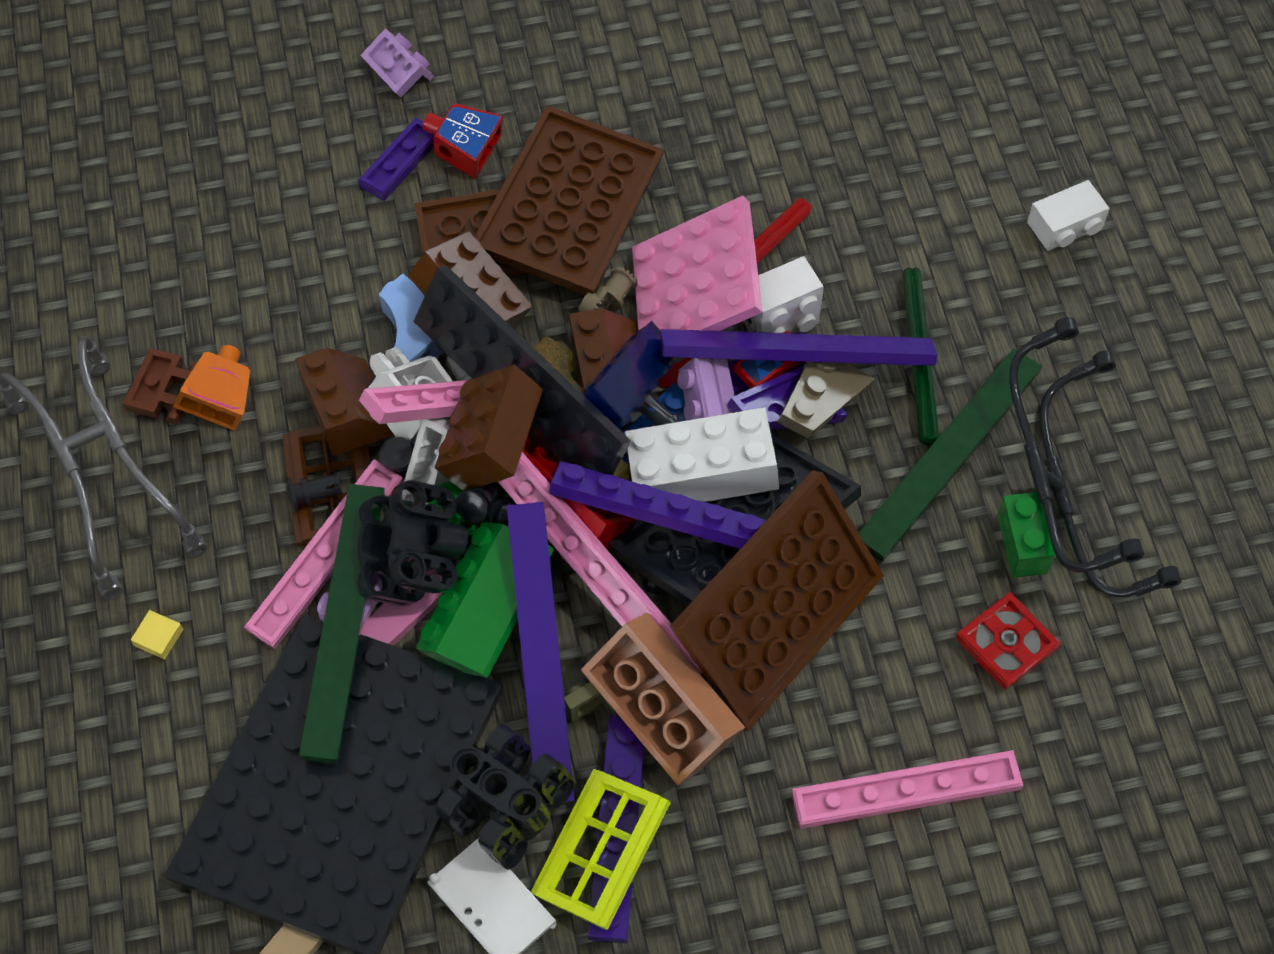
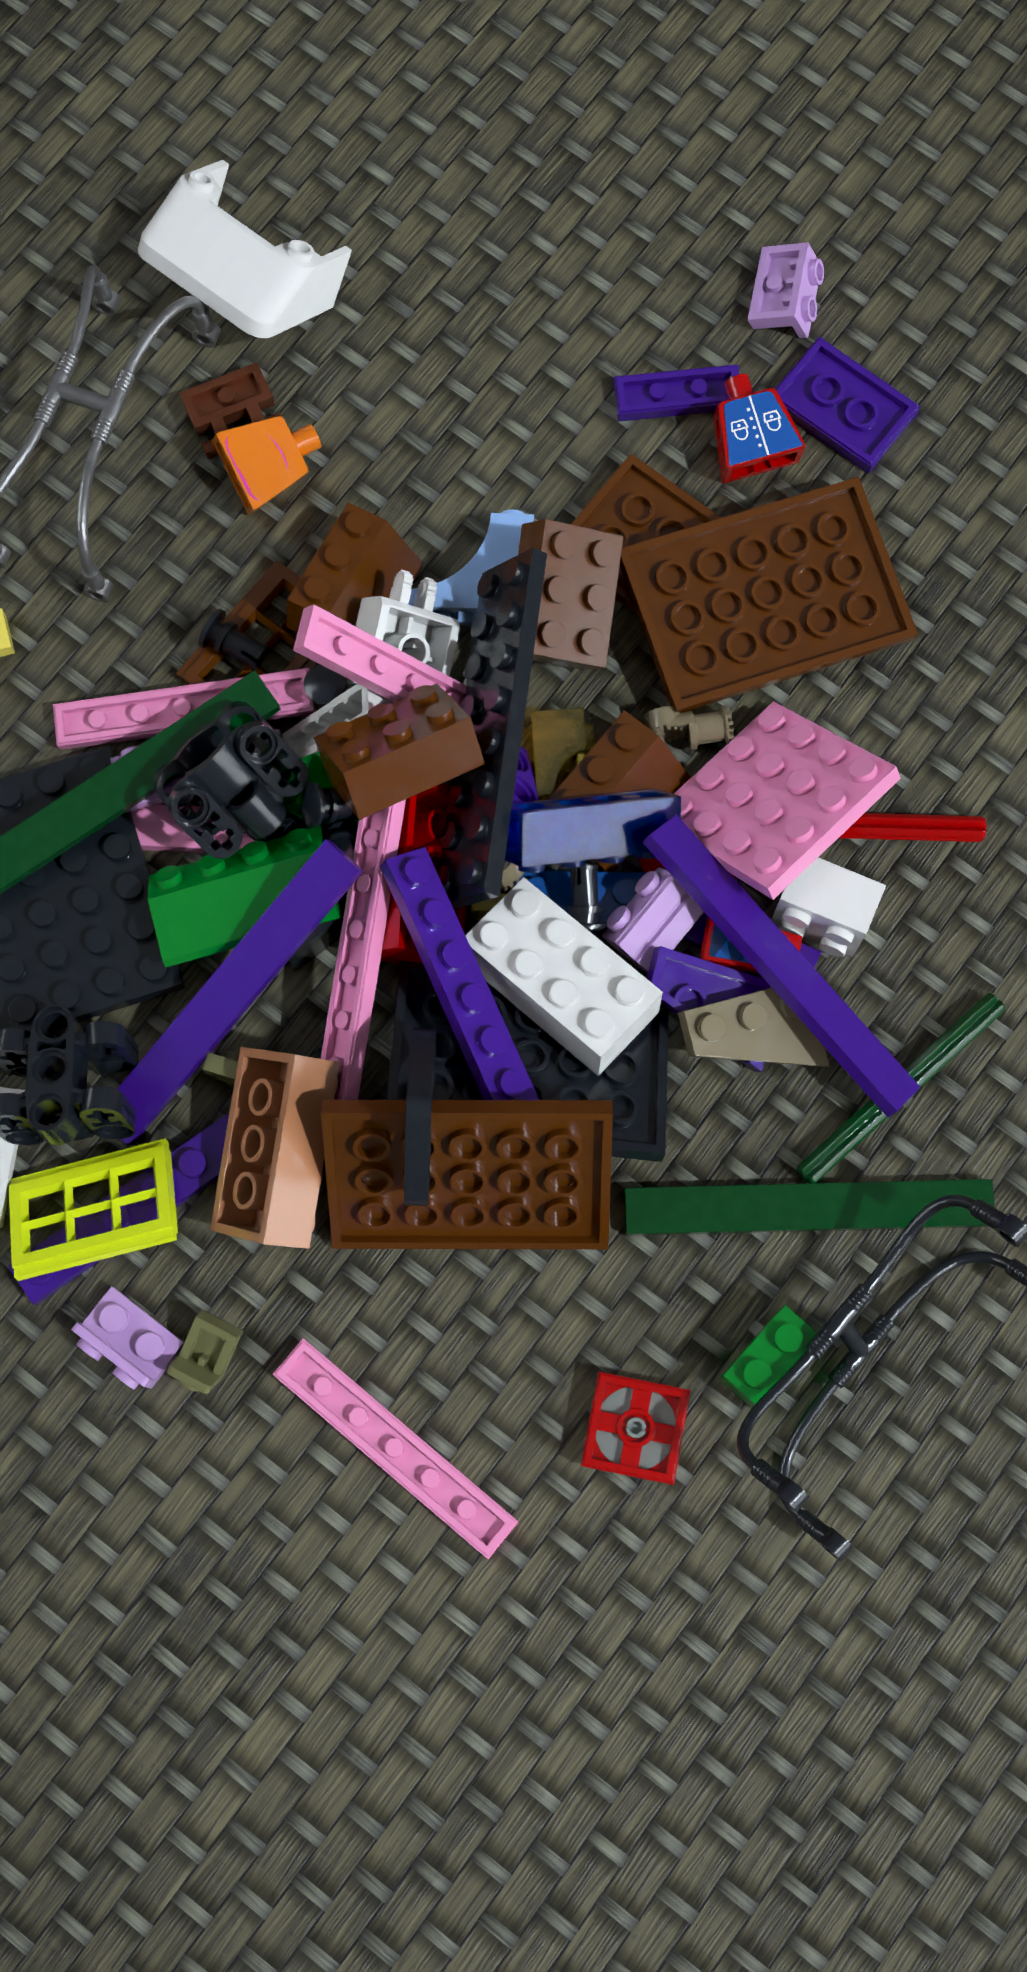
camera: 50 degrees right, 15 degrees up
none -> lavender bracket [71,1286,185,1390]
none -> white windscreen [138,160,352,338]
none -> olive bracket [167,1310,243,1394]
none -> black beam [404,1028,436,1207]
none -> dark purple tile [775,337,921,474]

